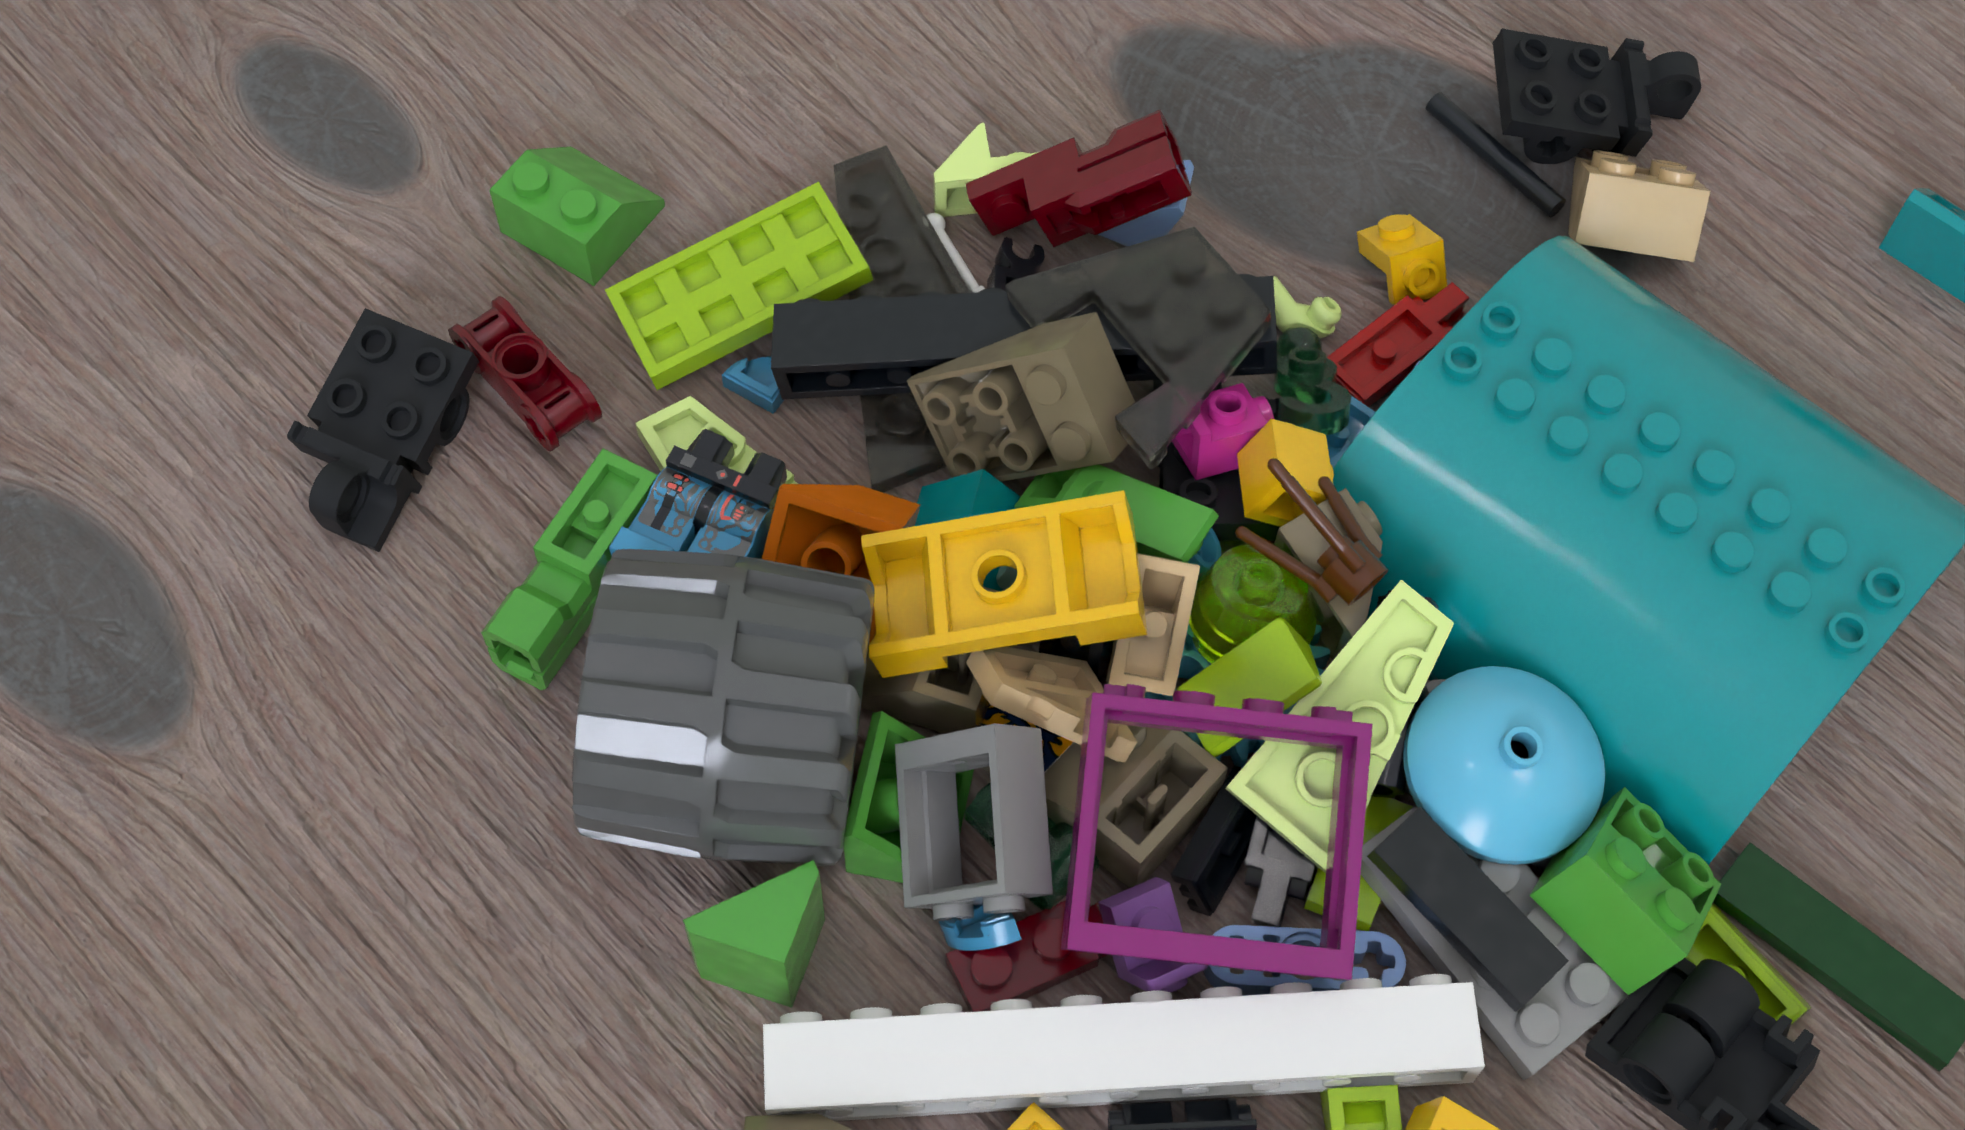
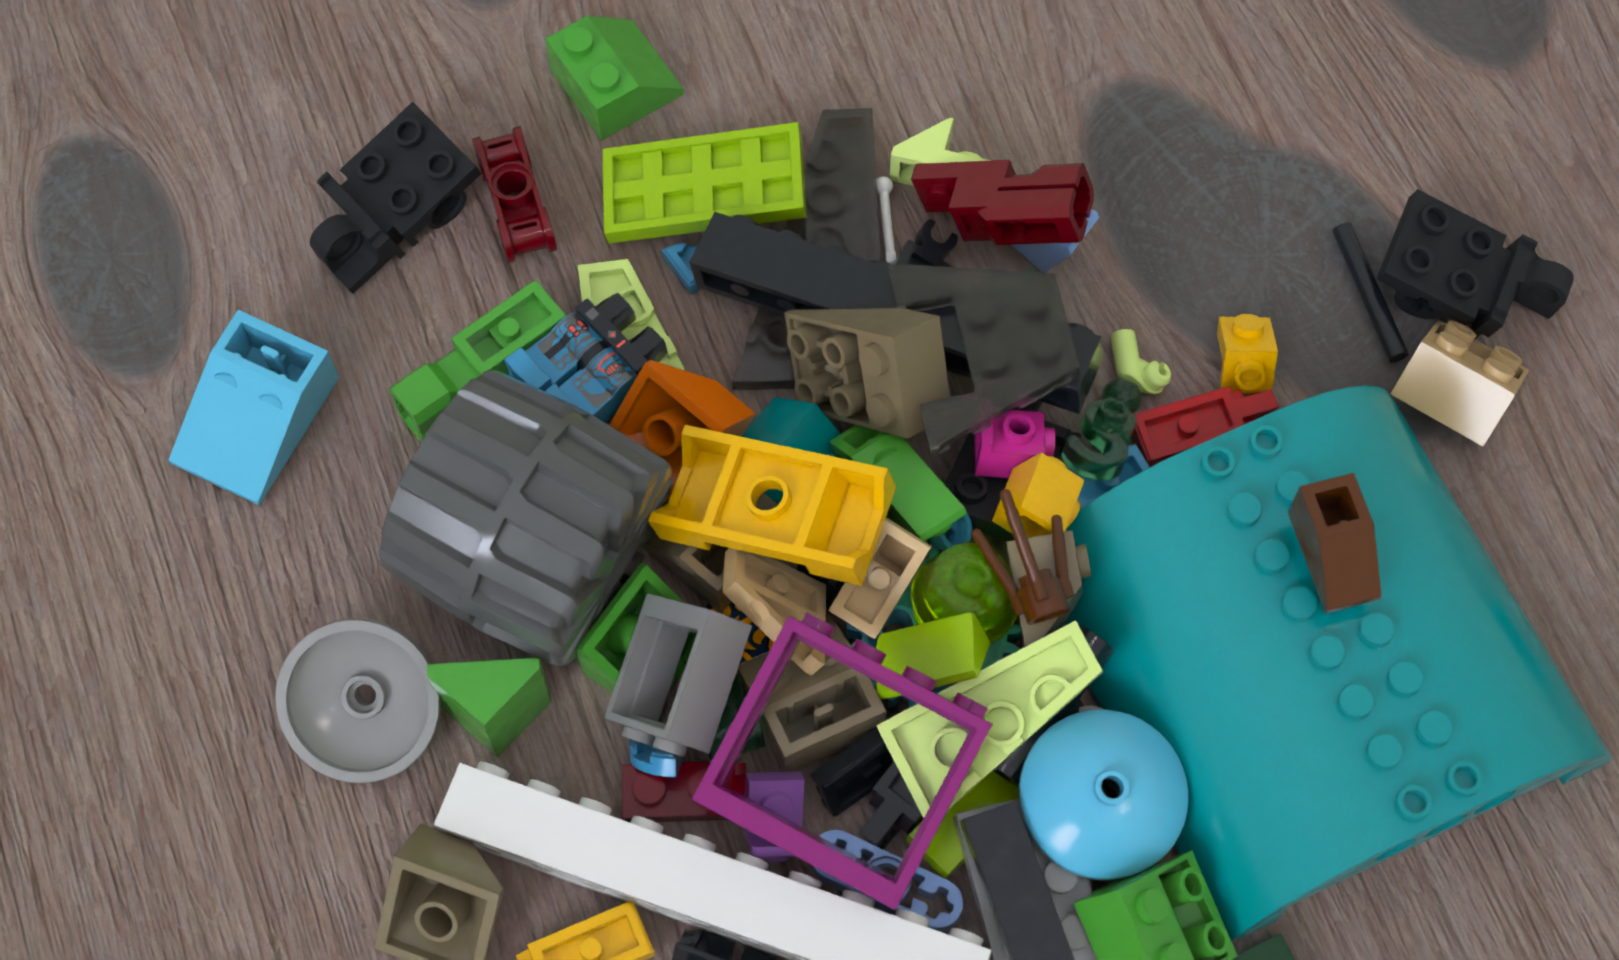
camera: 25 degrees right, 5 degrees up
none -> medium azure slope [168,310,339,506]
none -> light grey dish [275,618,441,783]
none -> reddish brown slope [1288,473,1382,614]

